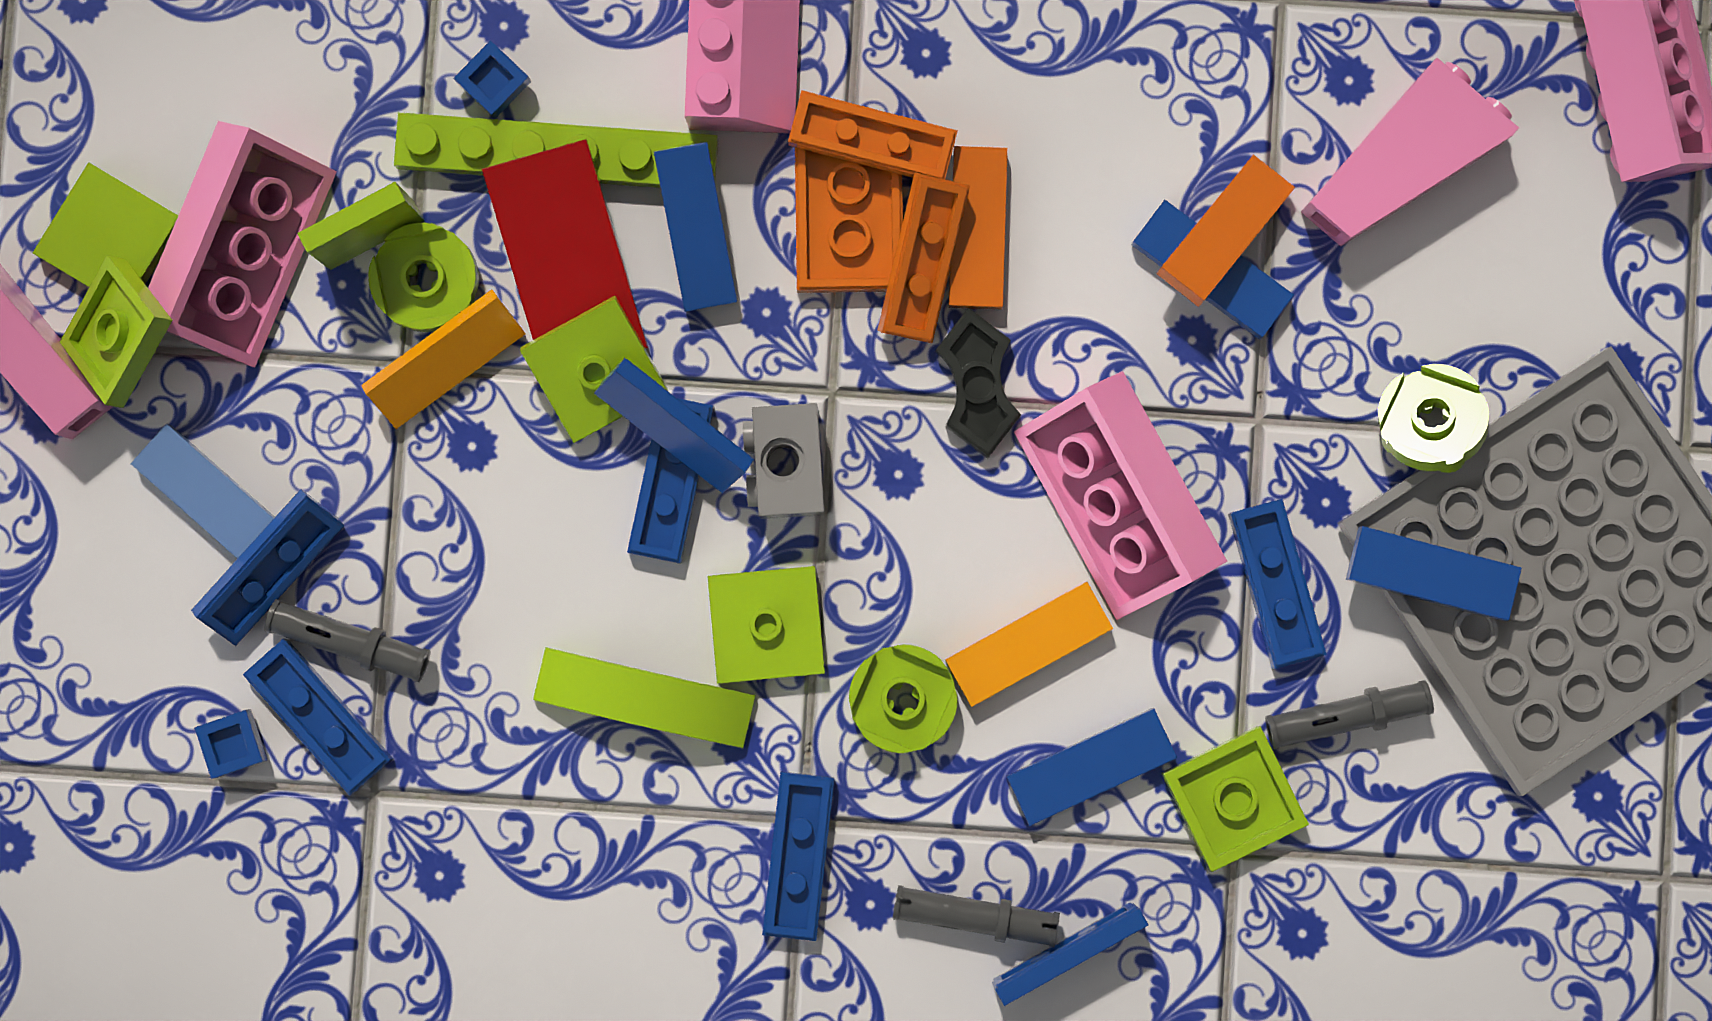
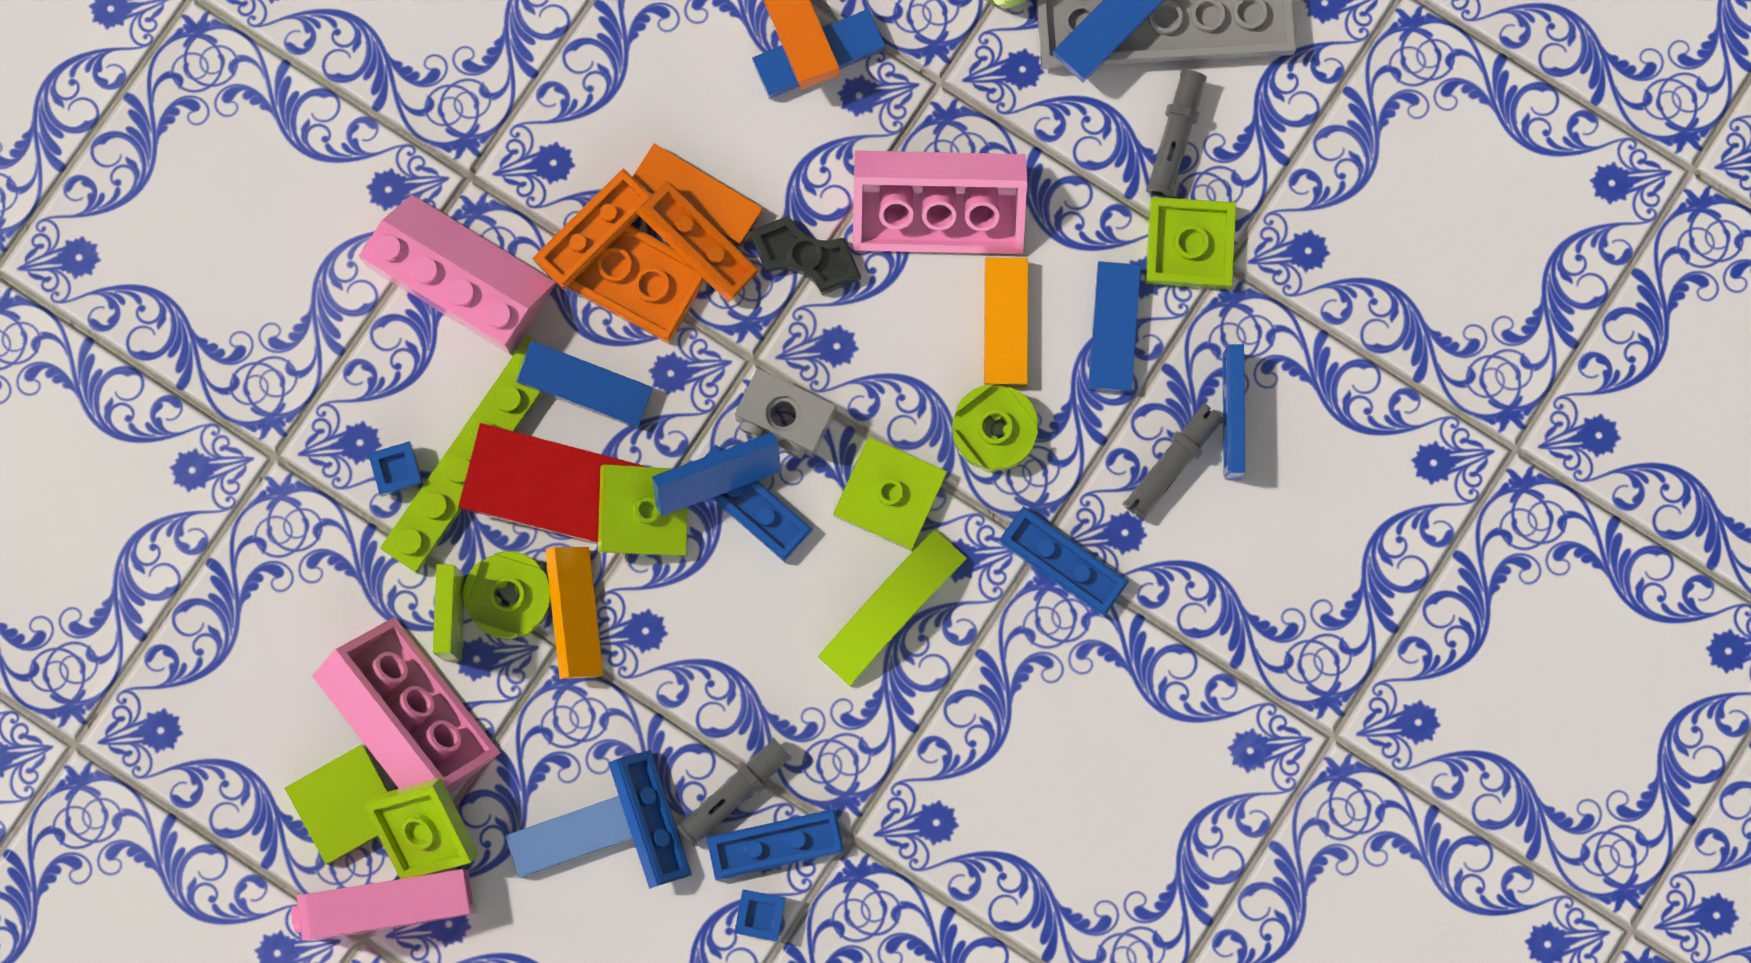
camera: 65 degrees left, 5 degrees down
blue tile [1228,499,1327,669] -> none

